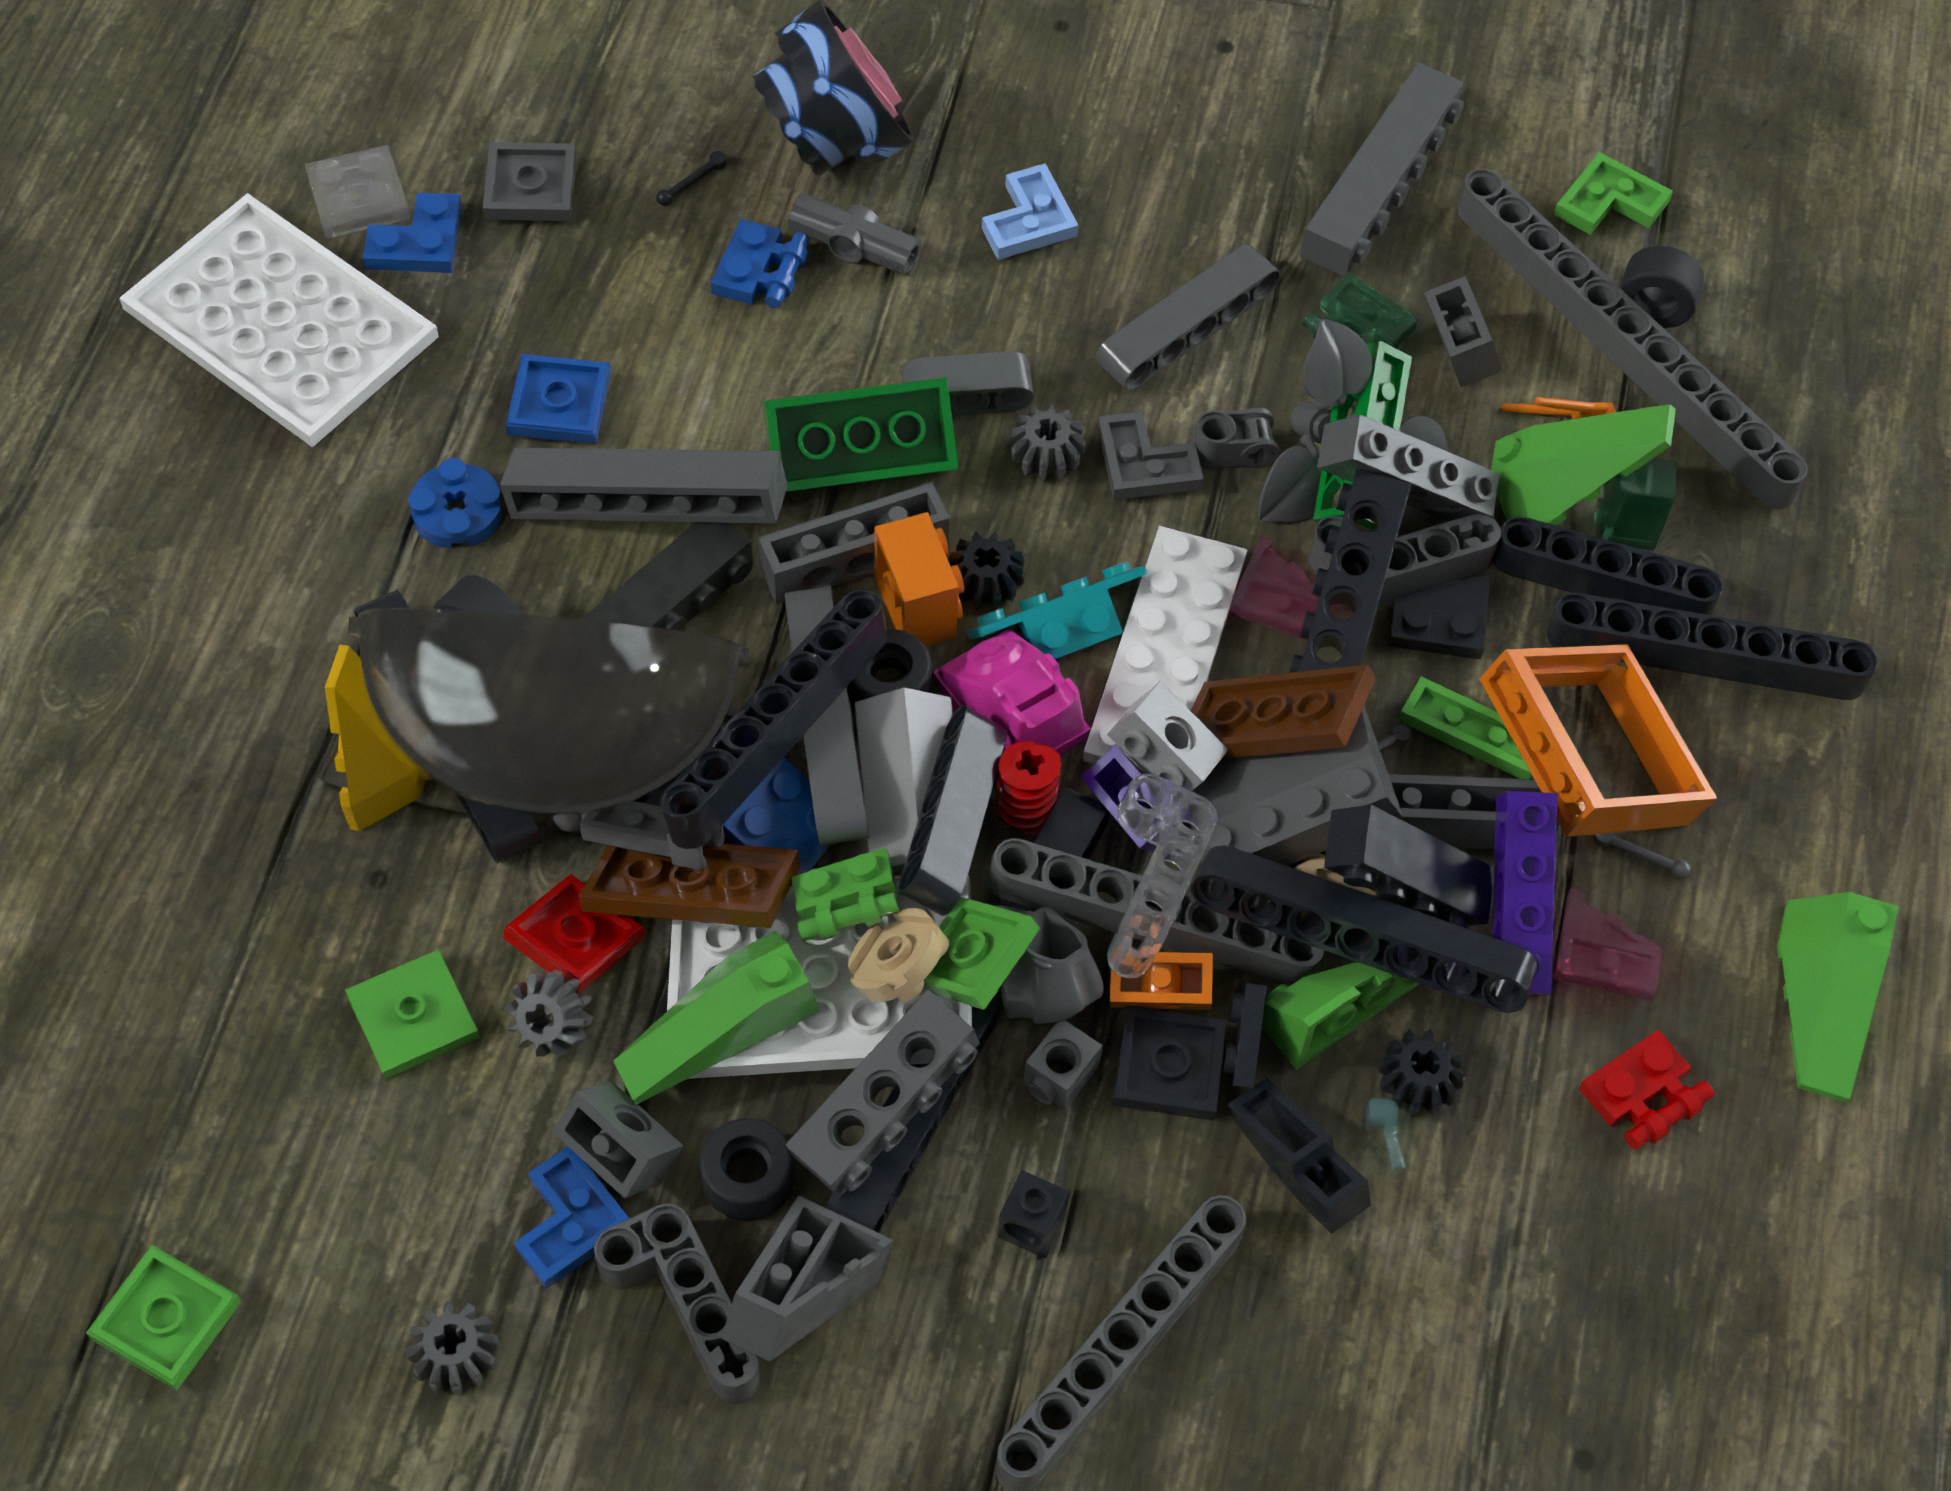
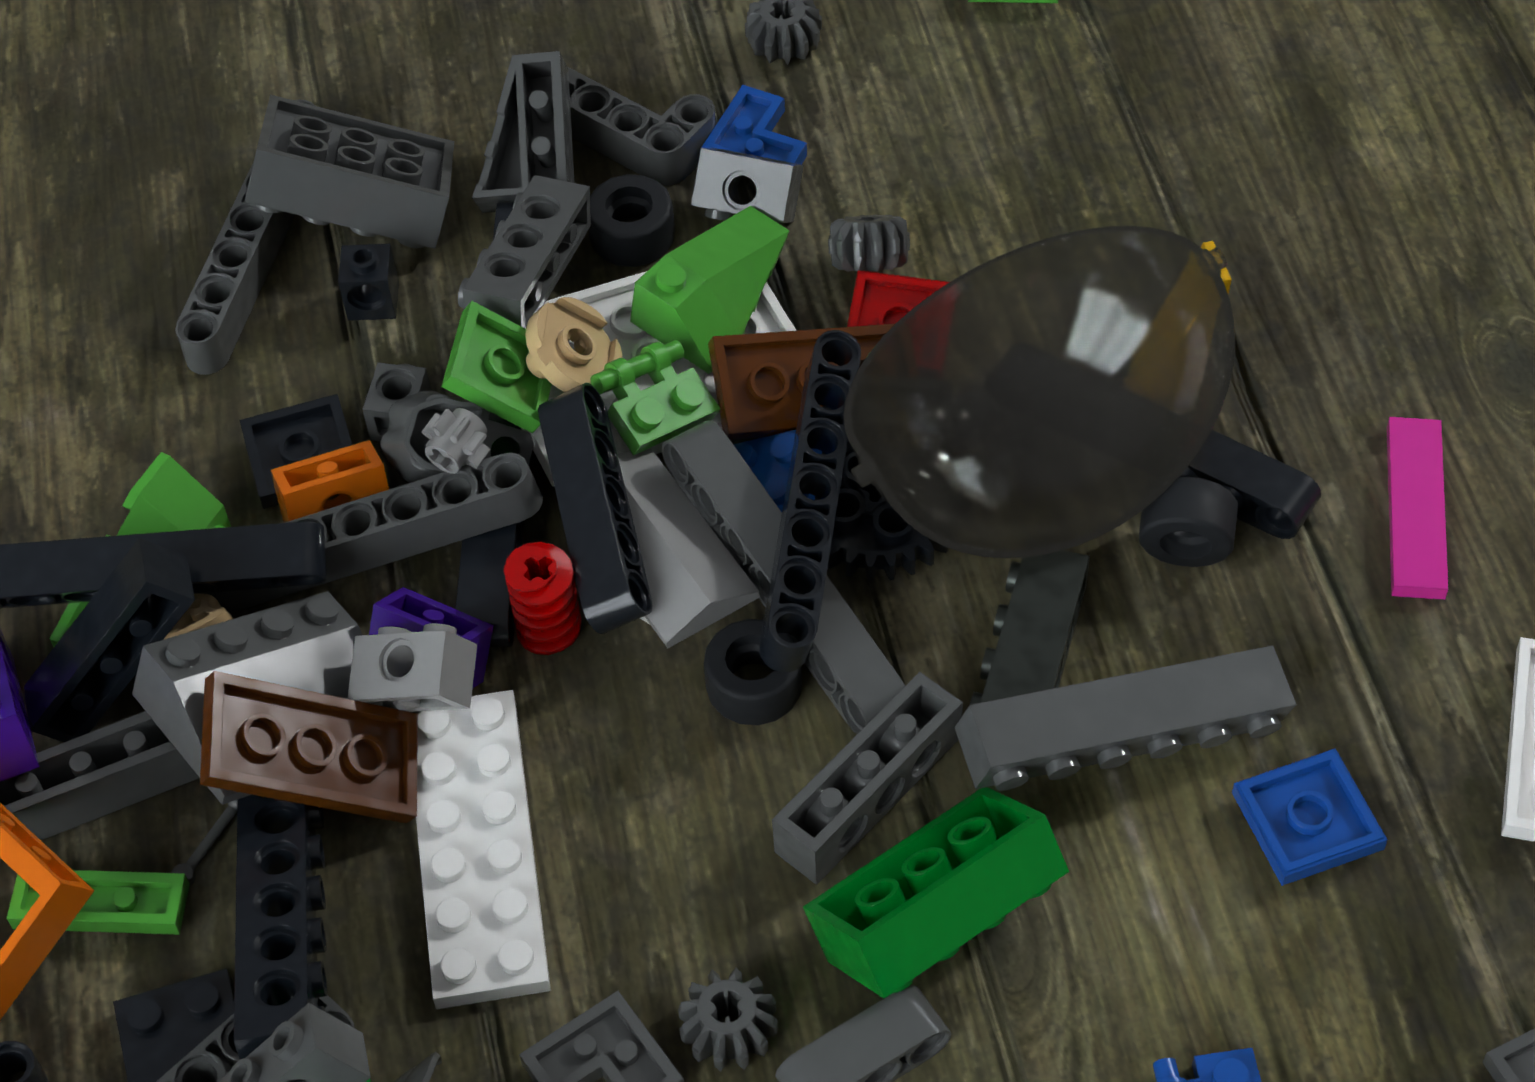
camera: 160 degrees right, 5 degrees down
bright green plate [345,949,480,1080] -> none
blue plate [408,458,502,548] -> none
orange brick [874,512,964,647] -> none
dark pink piece [932,628,1091,756] -> none
black gear [948,531,1025,610] -> none
teal bracket [967,561,1148,659] -> none
clear beam [1107,773,1218,979] -> none
black wing [1223,982,1267,1088] -> none
black slope [1227,1077,1371,1234] -> none
clear pink wing [1229,535,1332,641] -> none
clear light blue hand [1366,1098,1406,1170] -> none
black gear [1378,1028,1466,1117] -> none
none -> dark grey slope [245,94,454,249]
none -> light grey gear [422,408,490,474]
none -> dark pink tile [1387,417,1448,600]

